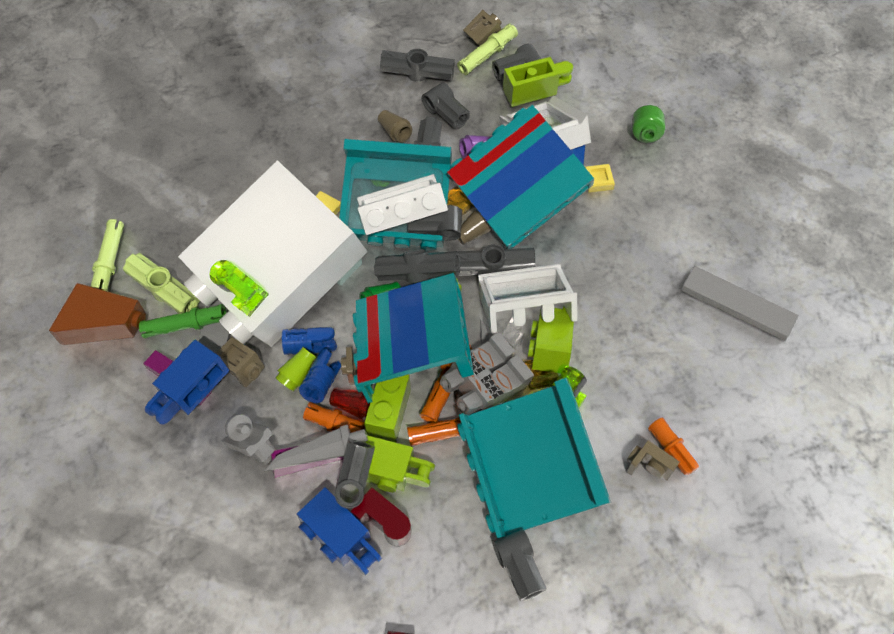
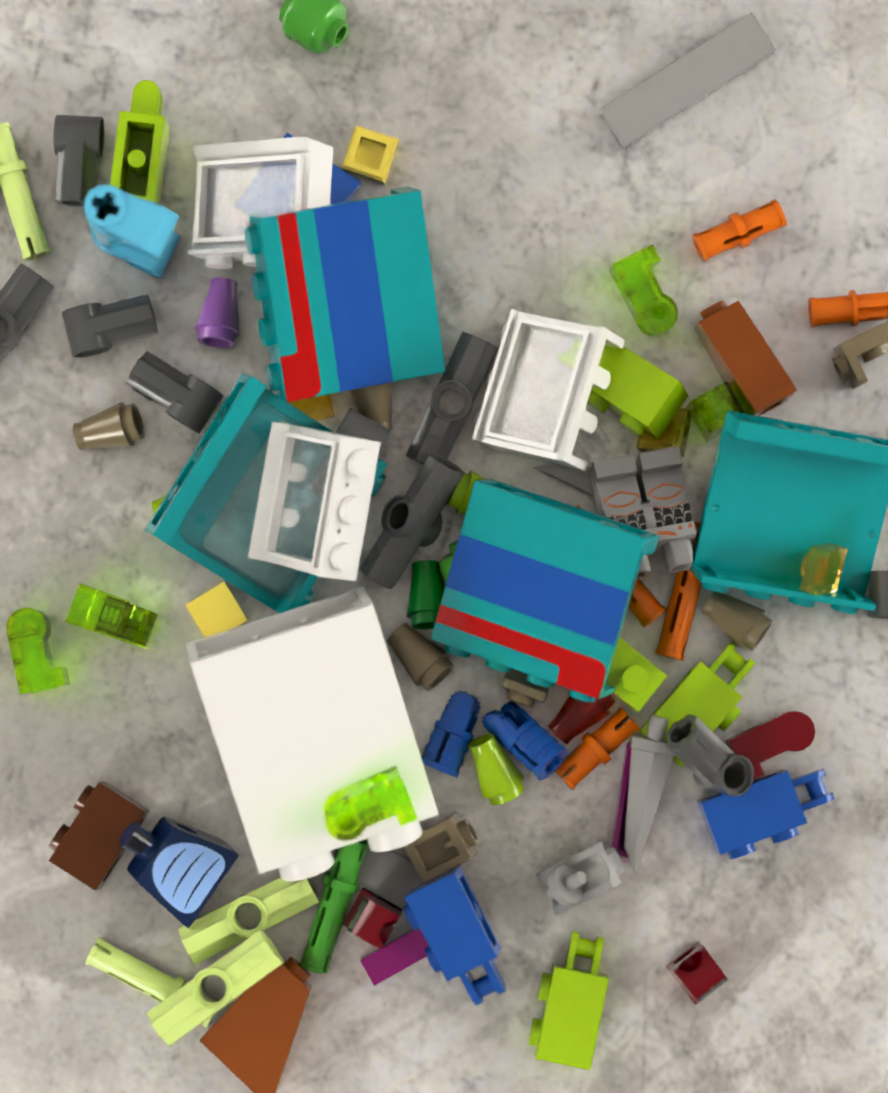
camera: 65 degrees left, 25 degrees up
none -> clear neon green leg [7,608,70,695]
none -> reddish brown brick [49,781,150,891]
none -> clear neon green leg [65,583,158,648]
none -> medium azure piece [84,185,181,278]
none -> torso [119,817,239,928]
none -> yellowish green piece [146,930,284,1046]
none -> dark red leg [342,888,403,950]
none -> dark tan cone [387,623,454,691]
none -> lime brick [528,931,609,1070]
none -> clear neon green leg [609,244,678,337]
none -> dark red leg [666,942,728,1005]
none -> orange pin [692,199,787,262]
none -> dark orange slope [694,300,797,416]
none -> dark tan cone [701,592,772,651]
none -> clear yellow plate [800,543,848,596]

